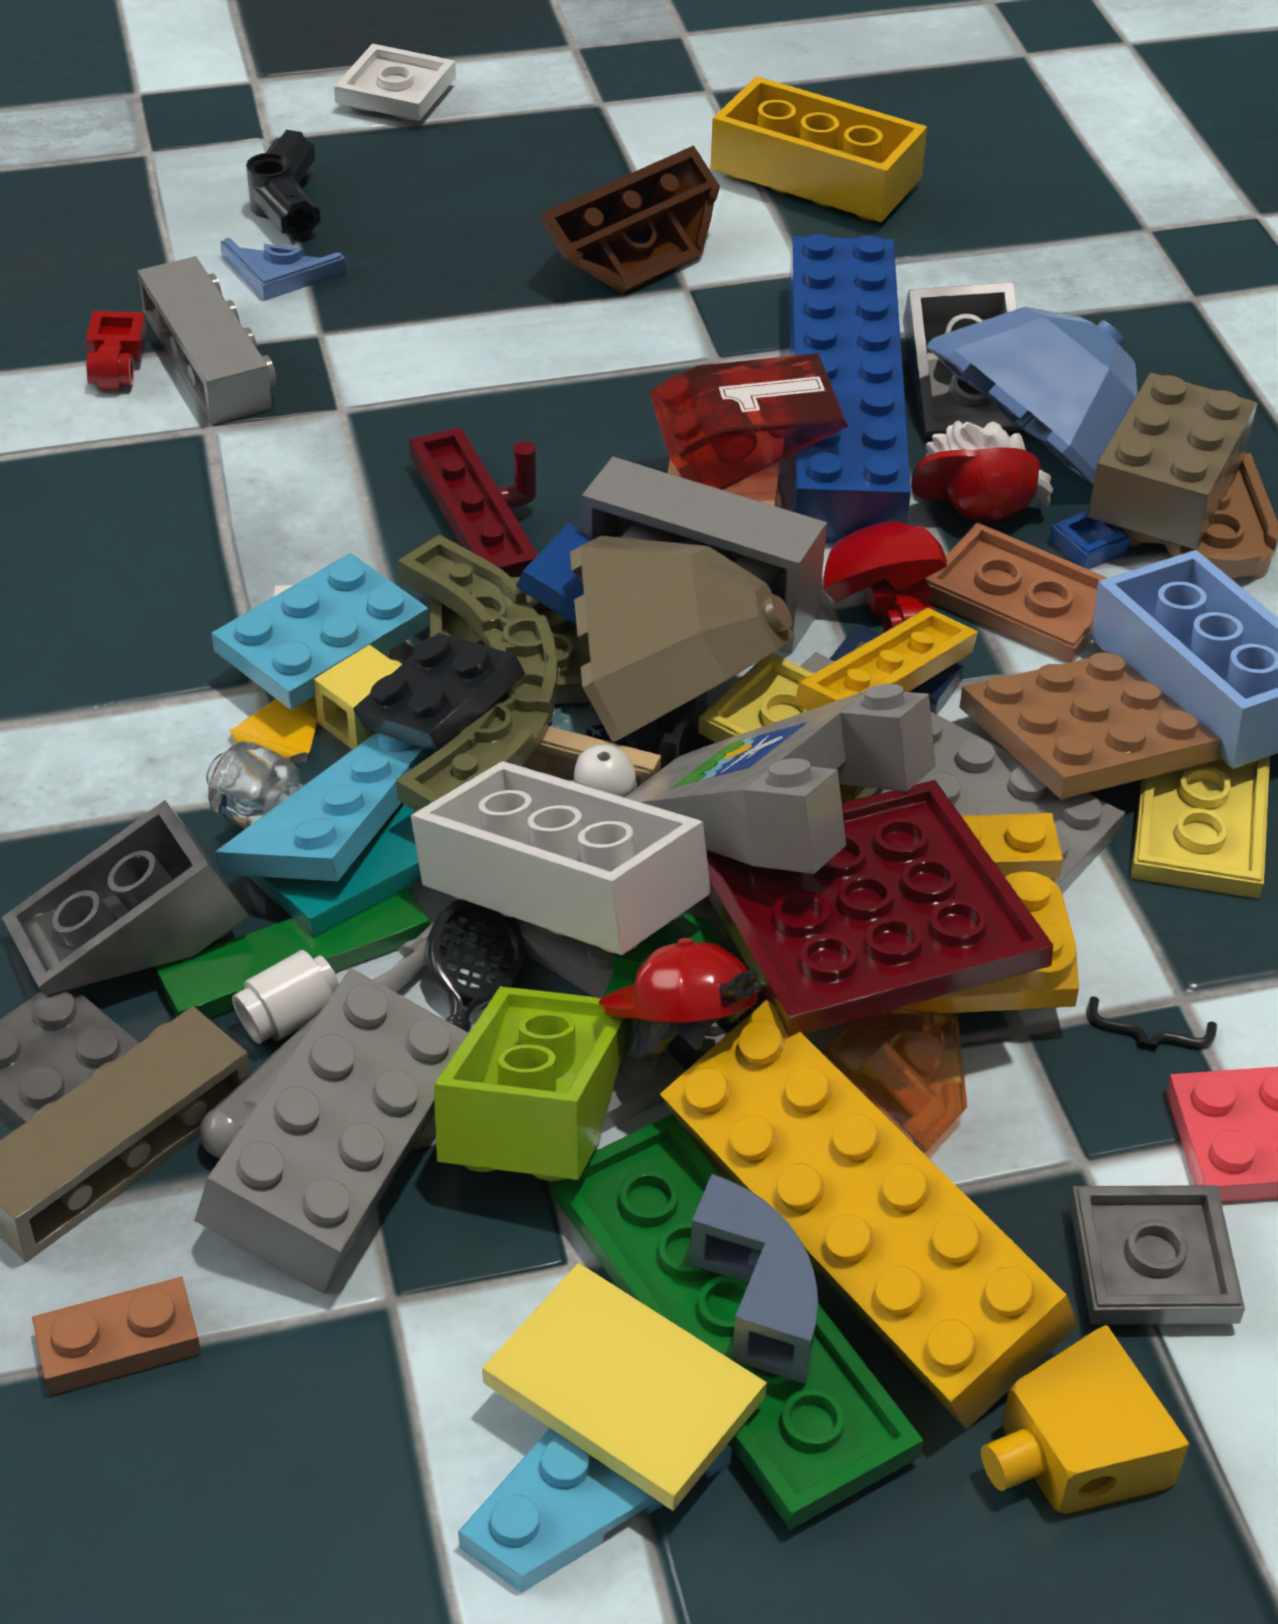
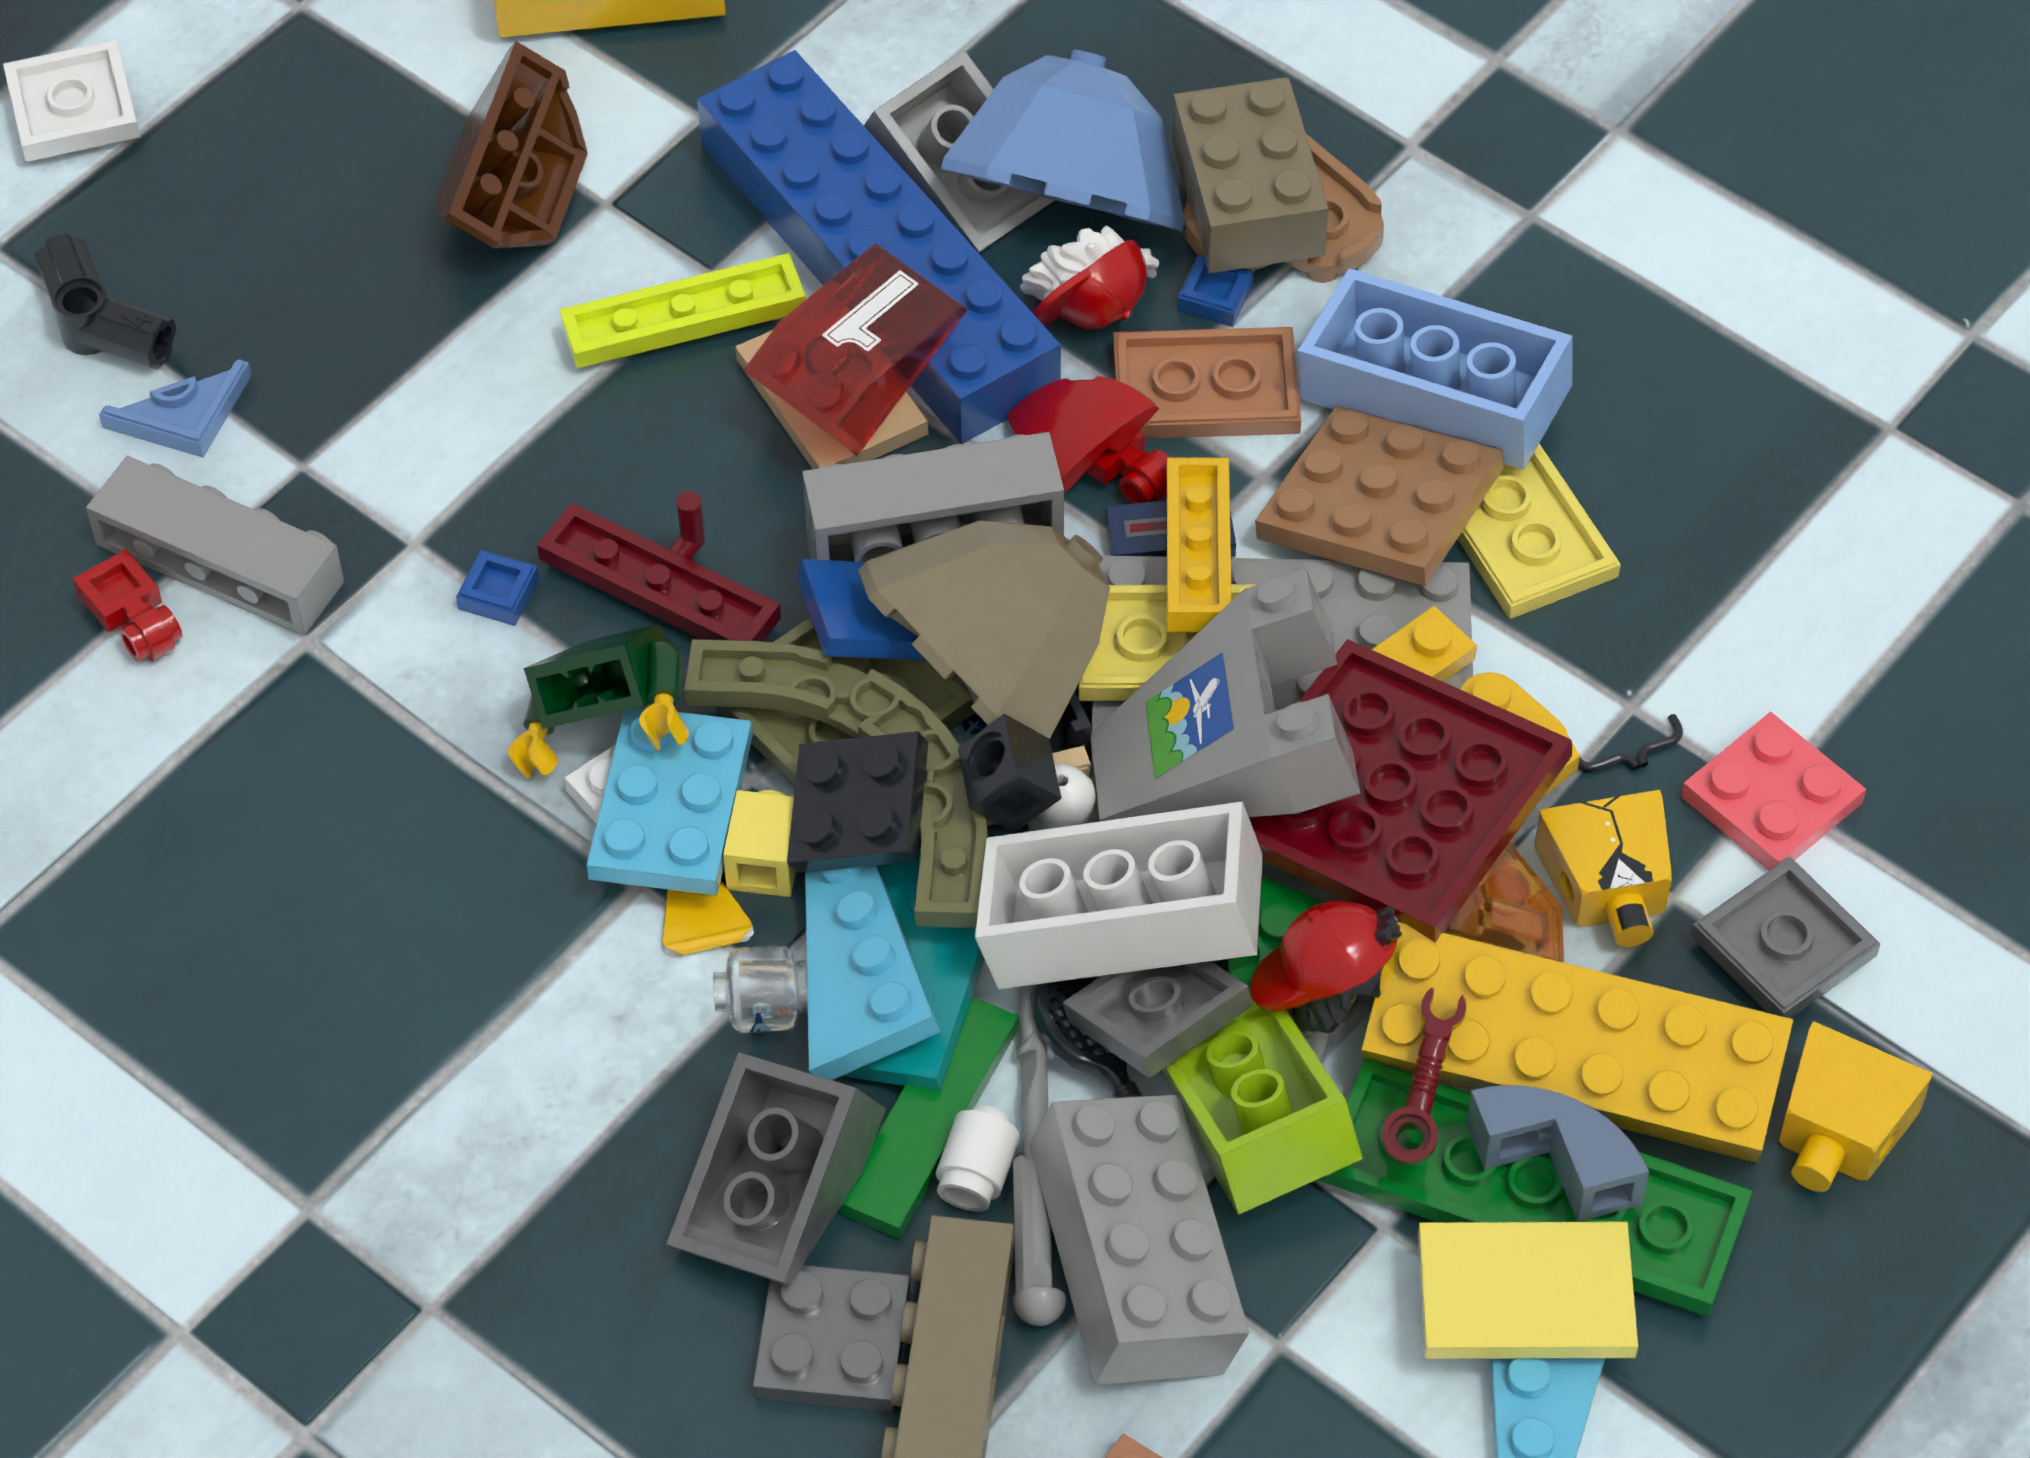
camera: 35 degrees left, 10 degrees up
none -> blue tile [456,550,540,626]
none -> dark green torso [508,625,689,779]
none -> neon yellow plate [559,253,807,369]
none -> black brick [958,714,1062,833]
none -> flat silver plate [1063,961,1253,1078]
none -> dark red brick [1382,987,1466,1165]
none -> yellow torso [1534,790,1672,947]

